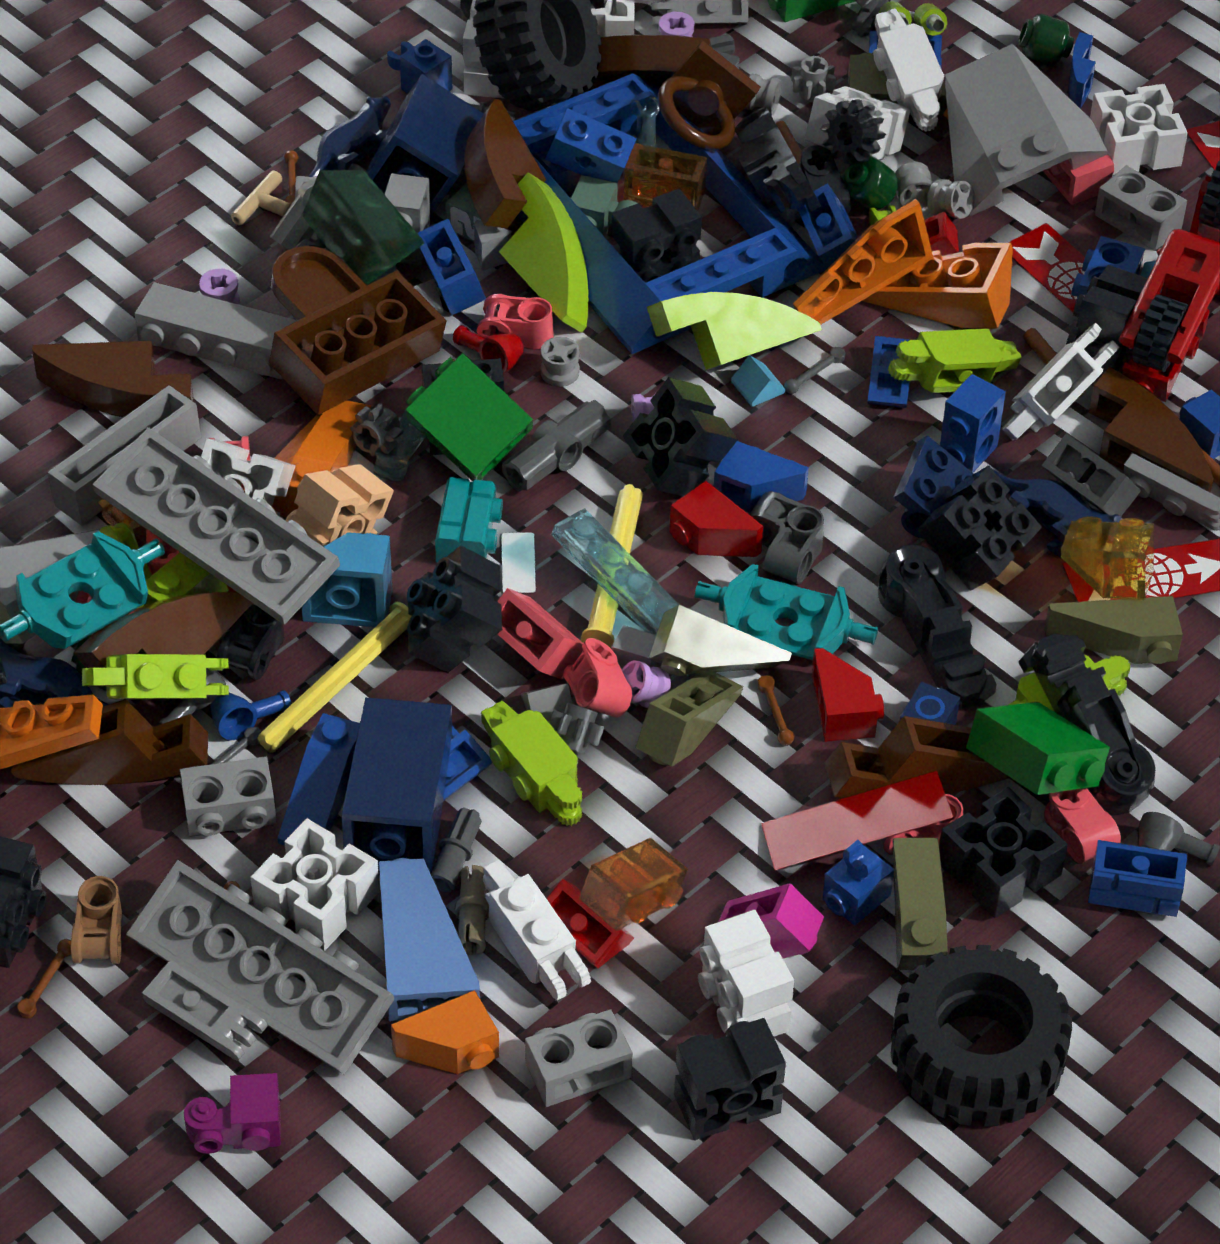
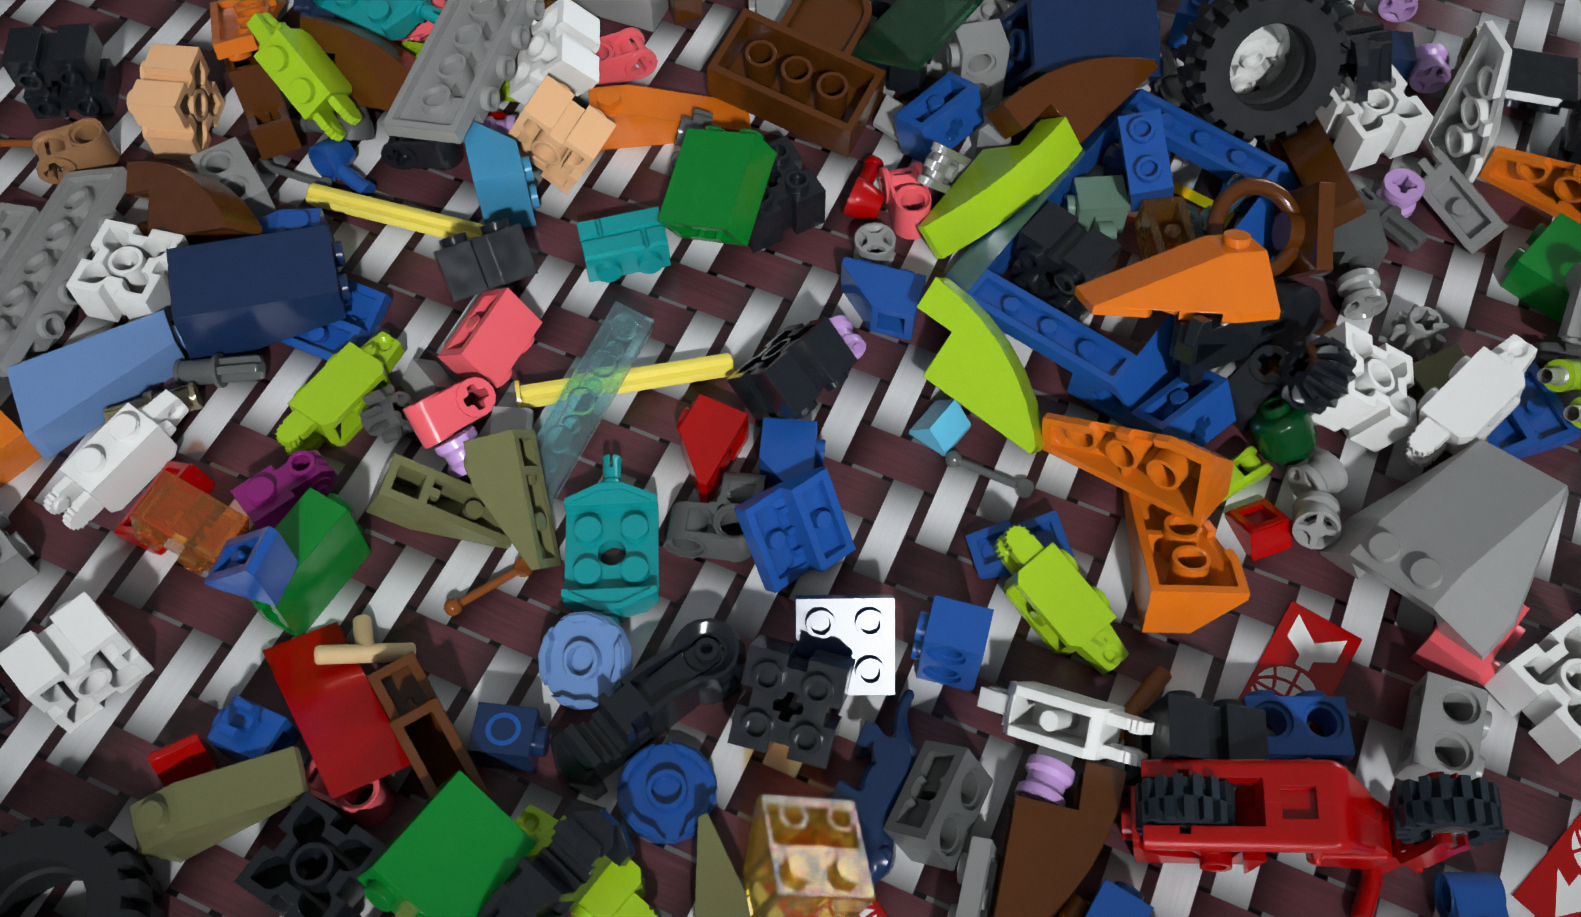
camera: 70 degrees right, 10 degrees up
white sticker [501,532,536,593] -> none
dark grey piece [502,400,611,492] -> none
dark pink slope [718,883,824,959] -> none
red slope [812,648,884,742] -> none
none -> reddish brown slope [125,160,262,245]
none -> light nougat brick [126,43,225,161]
none -> red slope [147,733,220,787]
none -> blue slope [204,526,299,607]
none -> magenta brick [230,450,338,530]
none -> green brick [249,488,371,638]
none -> tan piece [314,614,416,665]
none -> medium blue tile [538,611,633,710]
none -> blue tile [617,742,718,844]
none -> blue slope [734,467,856,593]
none -> blue slope [841,257,926,341]
none -> light grey hinge [916,141,972,194]
none -> lavender wheel [1014,754,1076,807]
none -> orange wedge [1074,229,1281,323]

